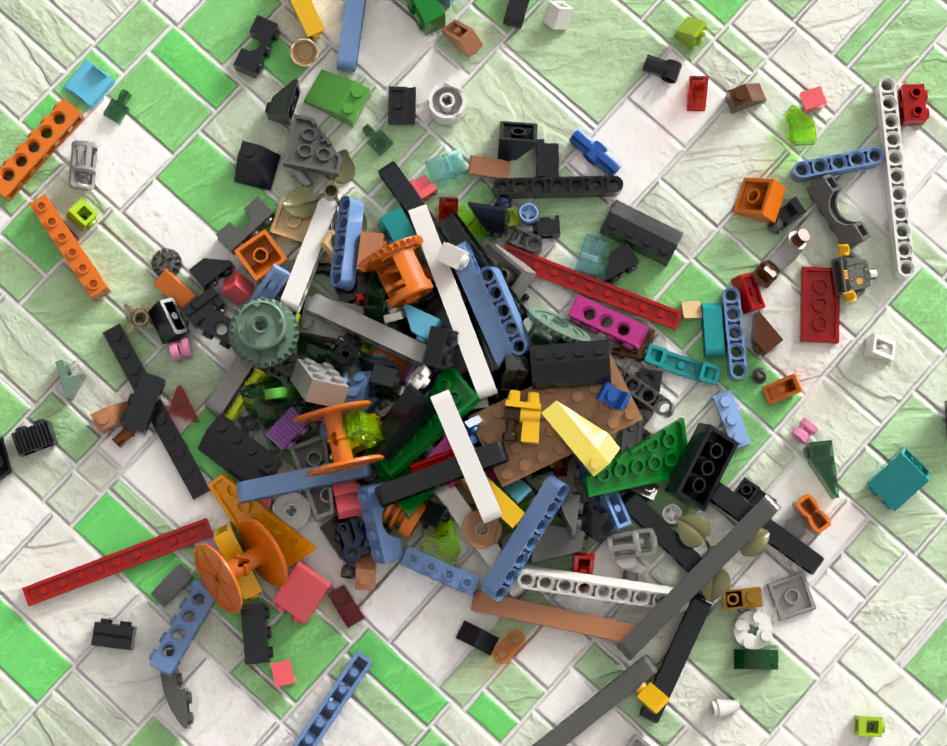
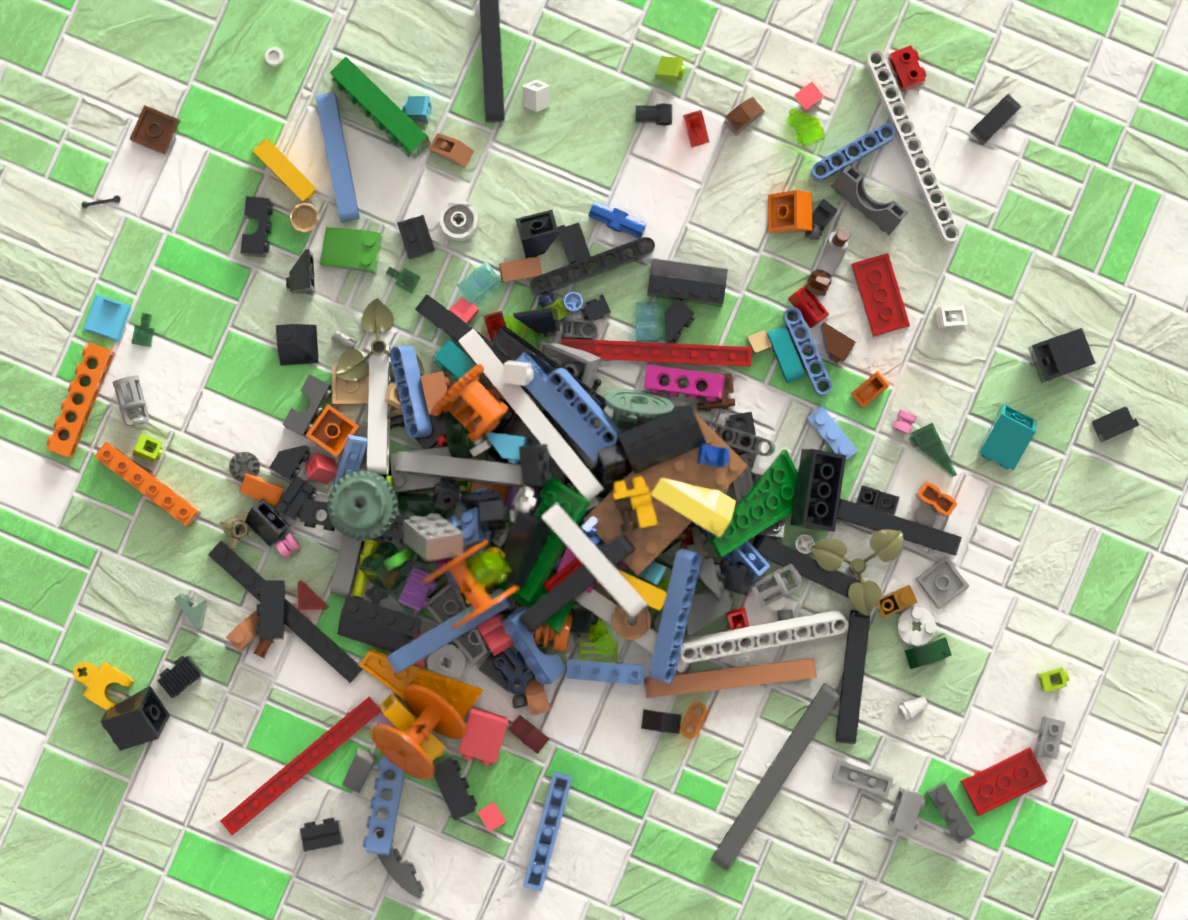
camera: 10 degrees left, 5 degrees up
dark grey plate [283,114,343,177] -> none
dark grey beam [616,494,782,661] -> none
yellow slope [635,682,670,714] -> none
teal slope [644,343,722,386] -> none
dark grey hinge [751,367,767,384] -> none
dark grey torso [831,244,877,304] -> none

